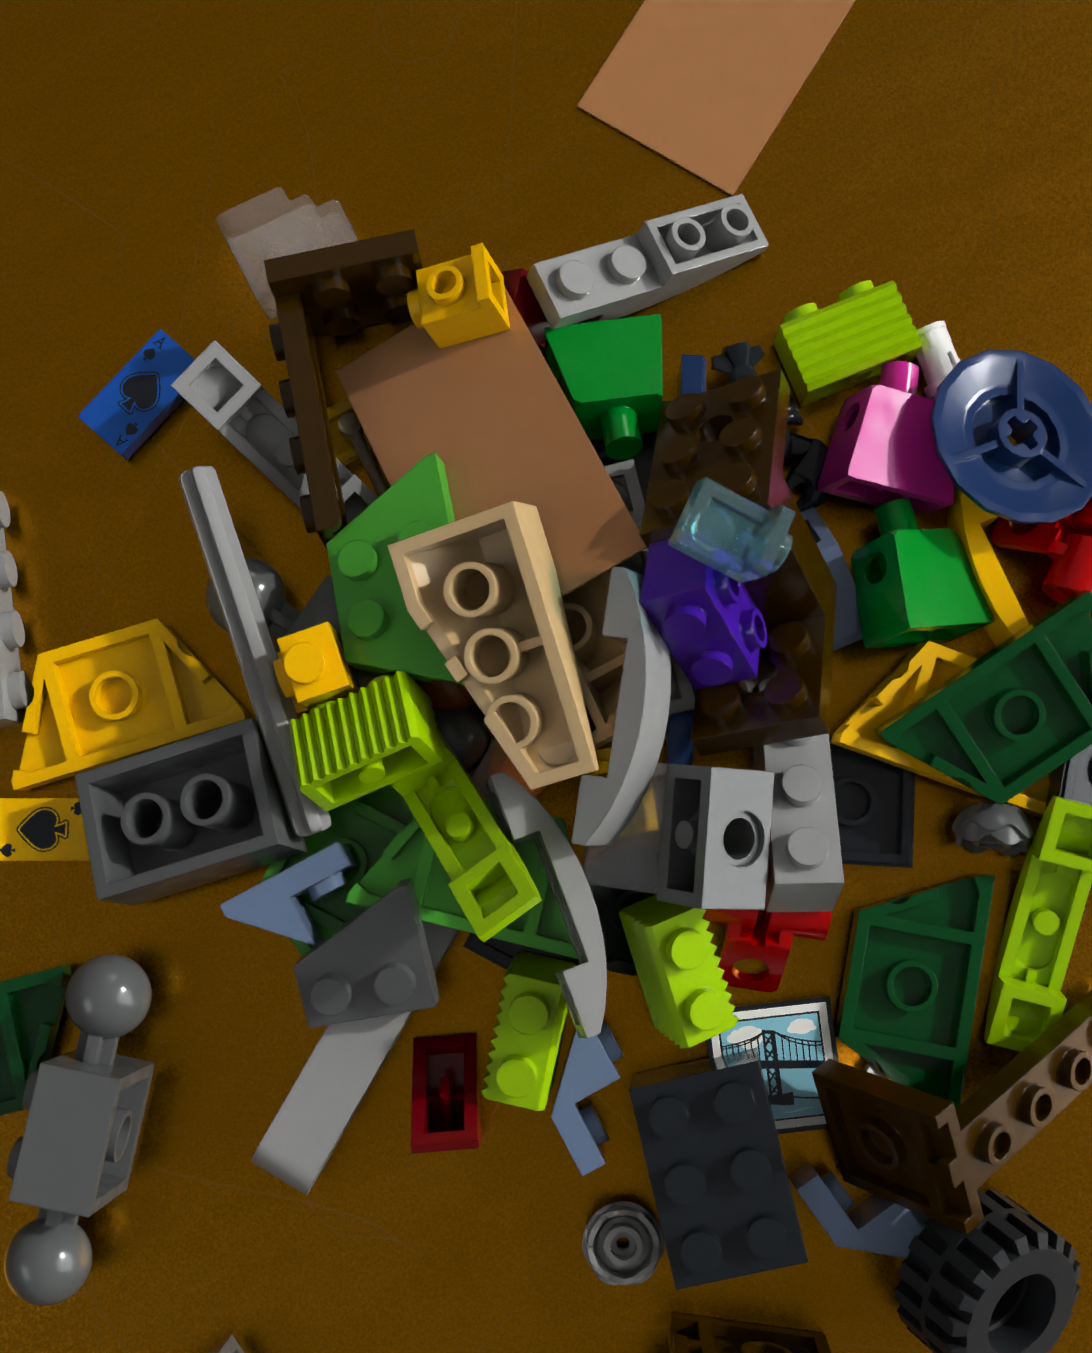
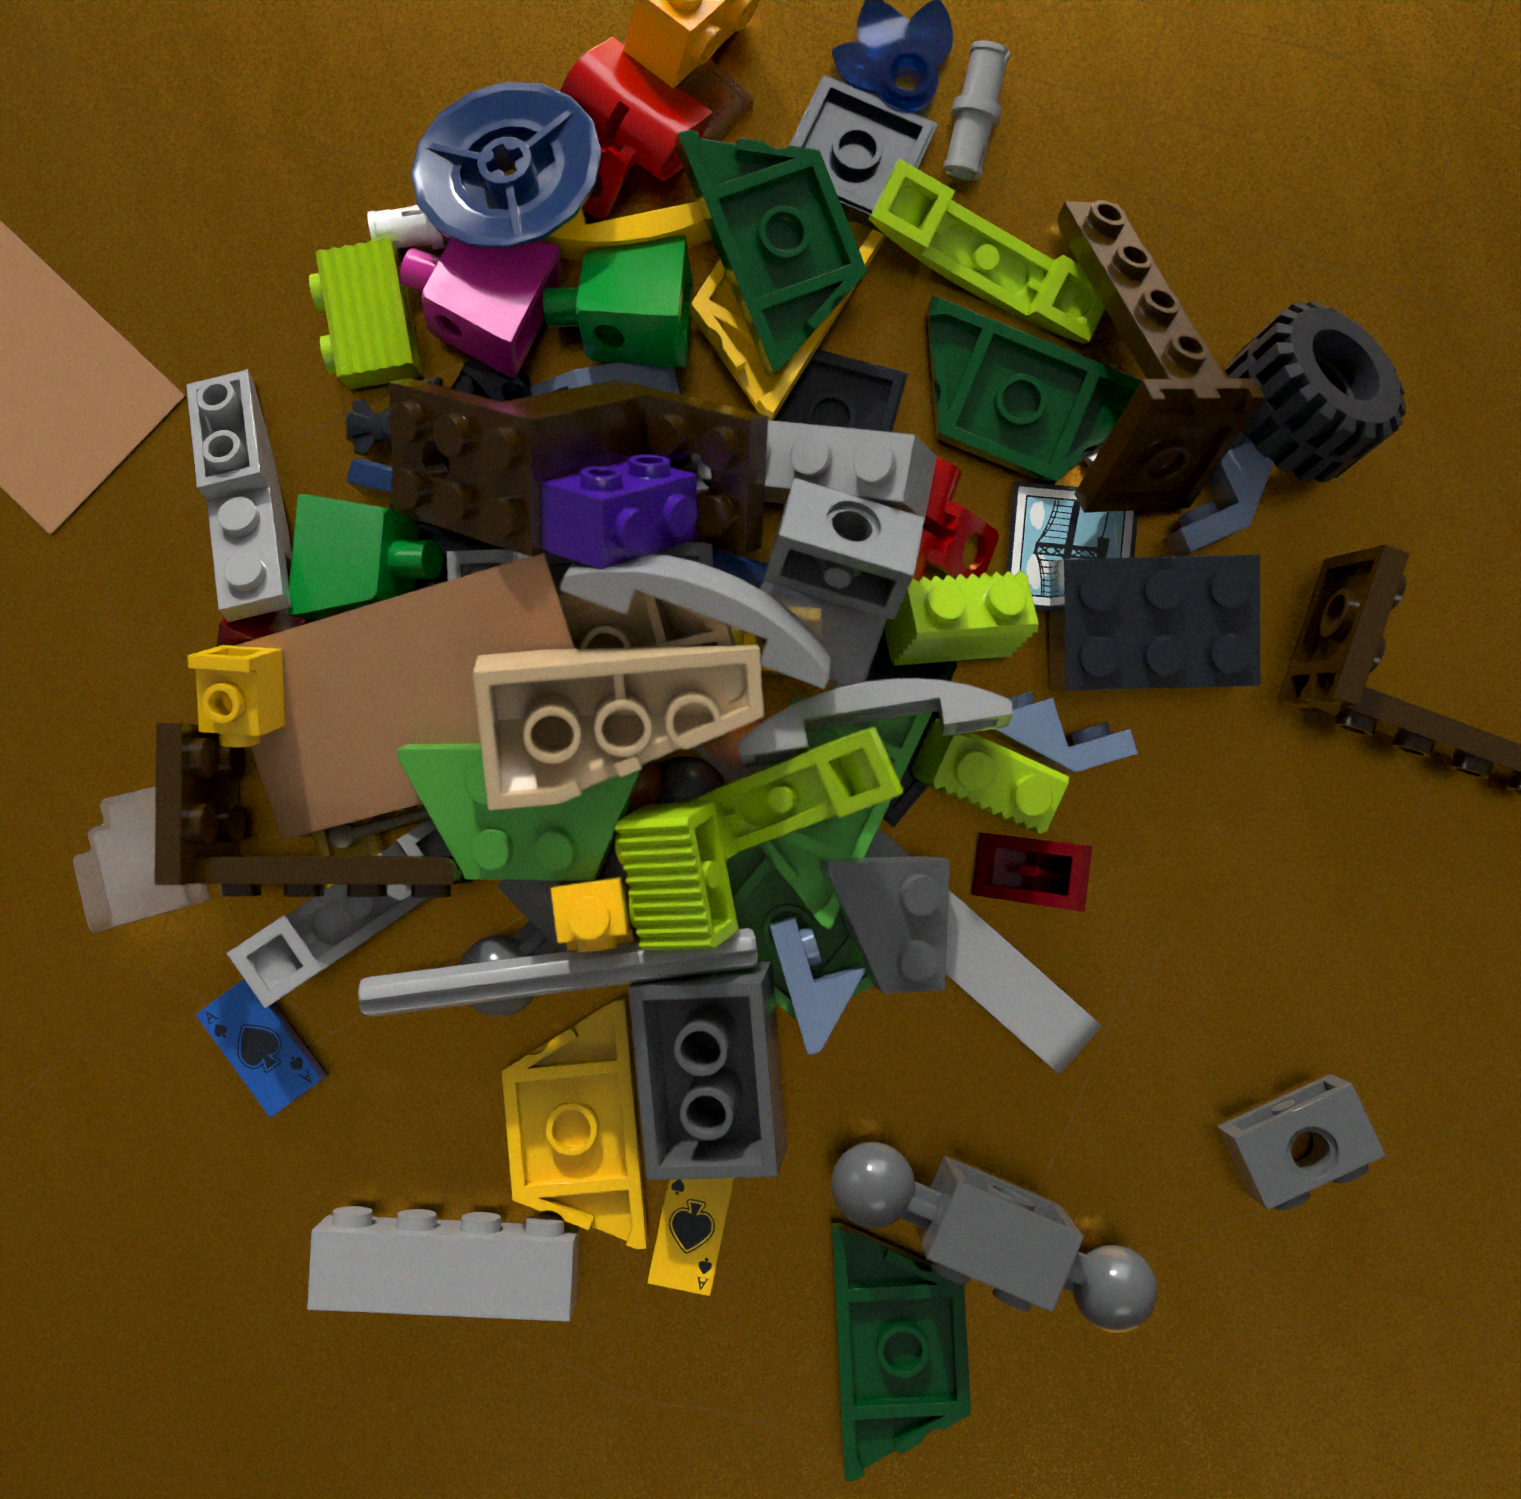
camera: 85 degrees left, 5 degrees up
light grey plate [582,1201,665,1285] -> none
clear light blue bracket [668,477,795,583] -> none
dark grey plate [952,802,1034,856] -> none

